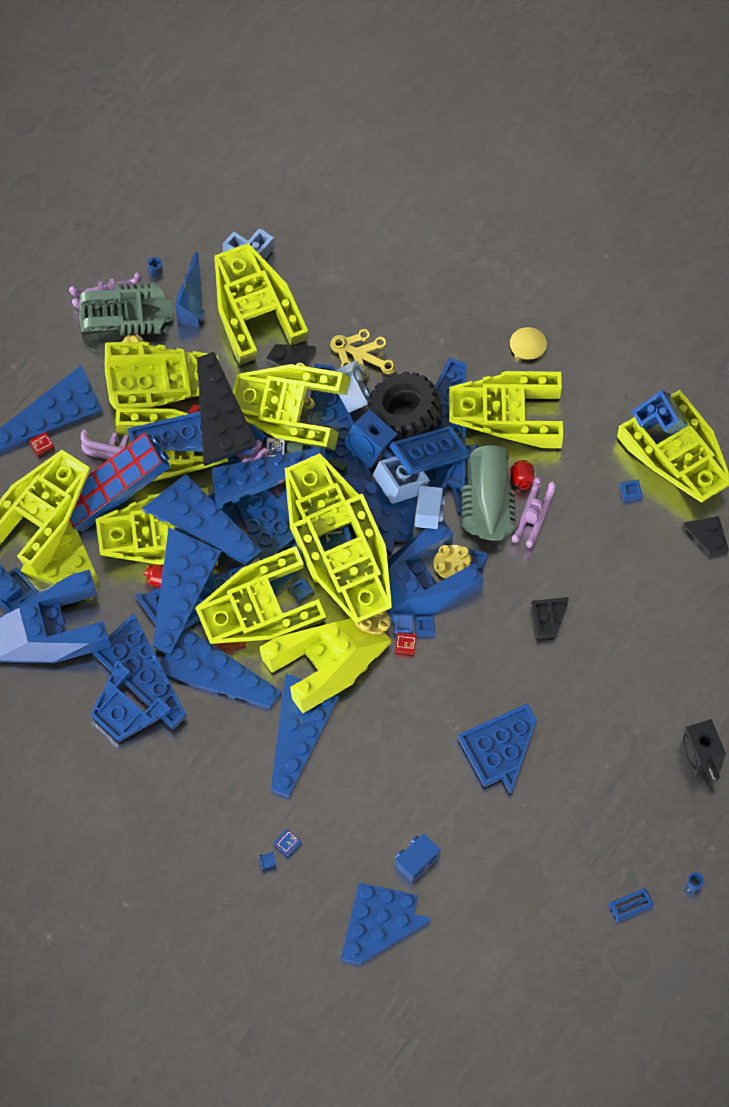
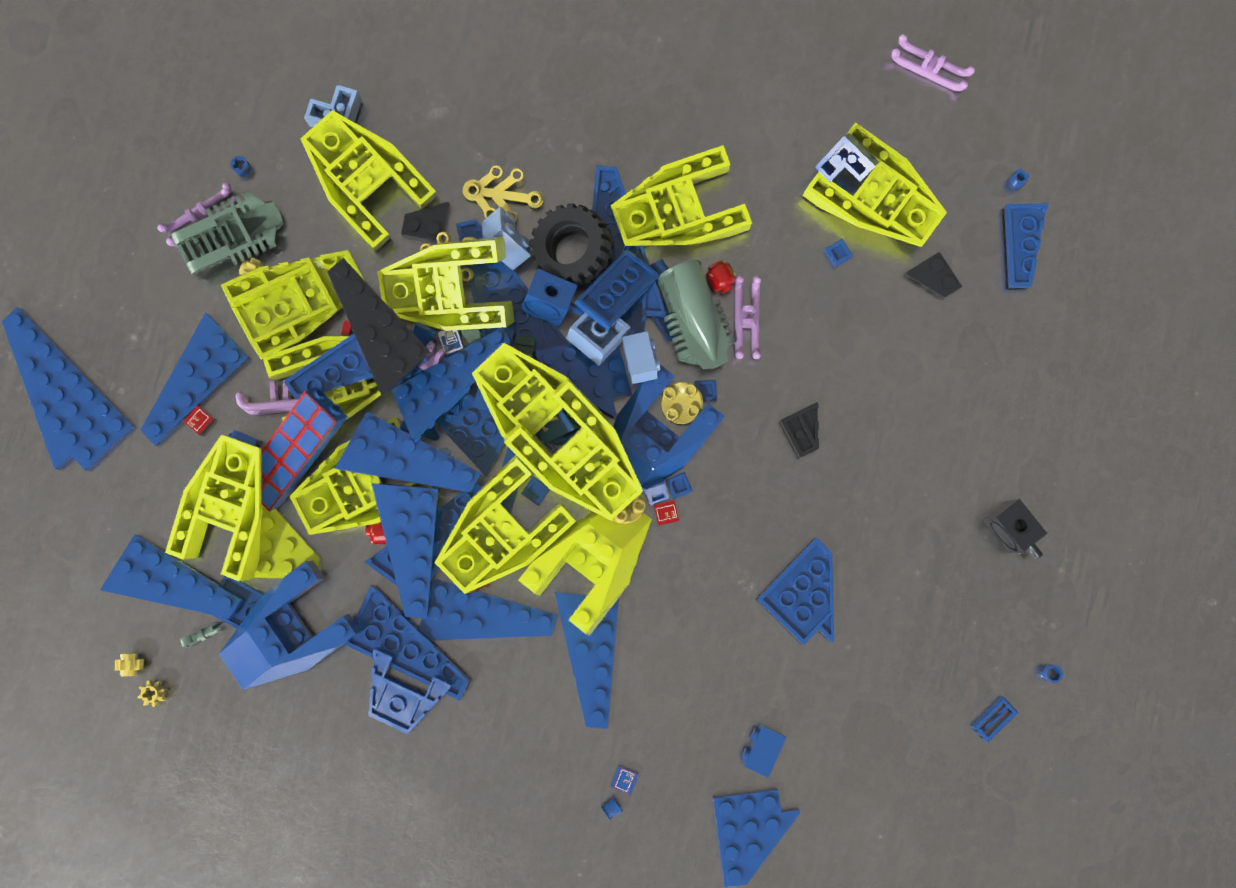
camera: 20 degrees left, 20 degrees up
blue wedge [175,252,205,327] -> none
light yellow dish [510,327,547,360] -> none

